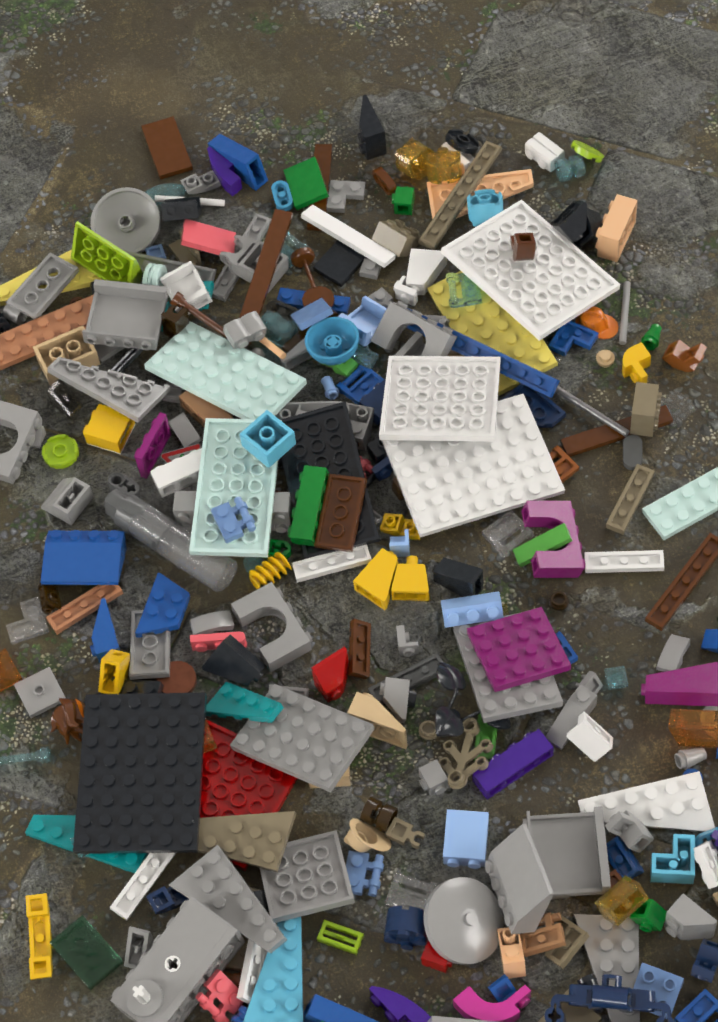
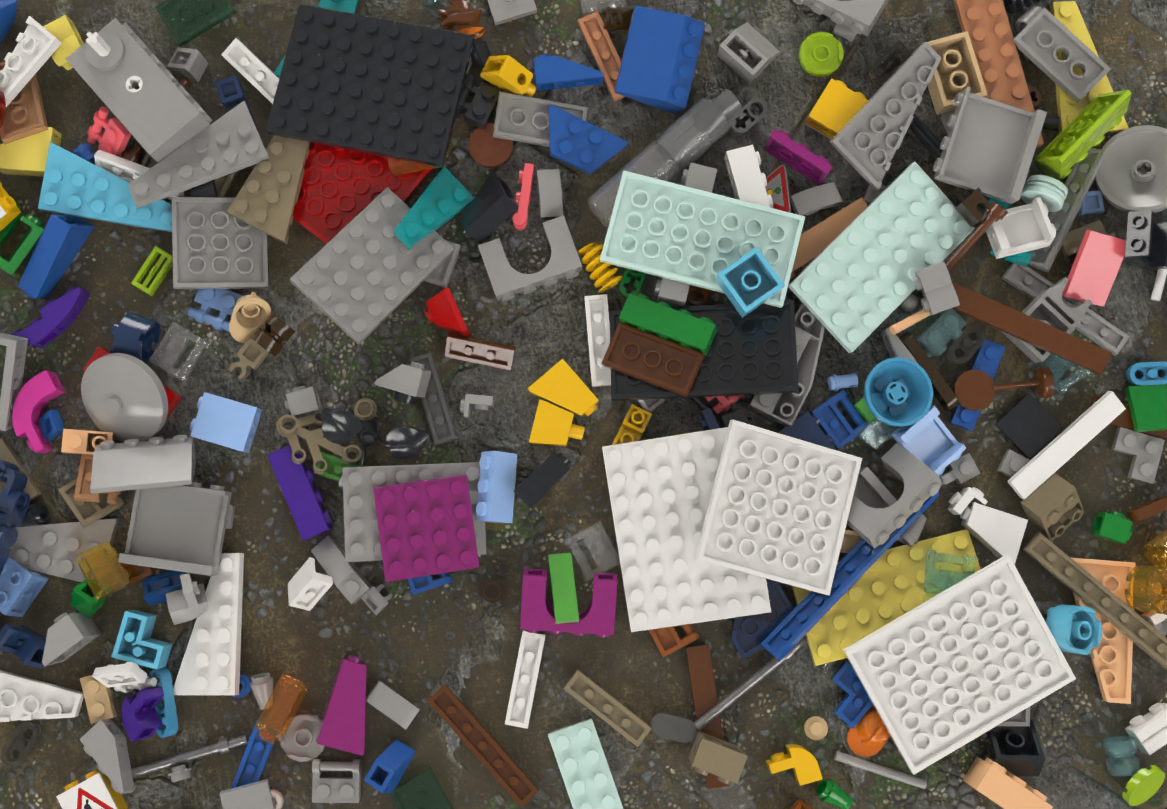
camera: 95 degrees right, 25 degrees up
medium blue plate [210,497,256,543] -> none
medium blue tile [290,298,333,331] -> none
tan slope [347,692,408,749] -> none
light blue panel [389,529,410,557] -> none
reddish brown brick [510,233,536,261] -> none
black slope [550,201,587,242] -> none
clear light blue plate [604,666,628,690] -> none

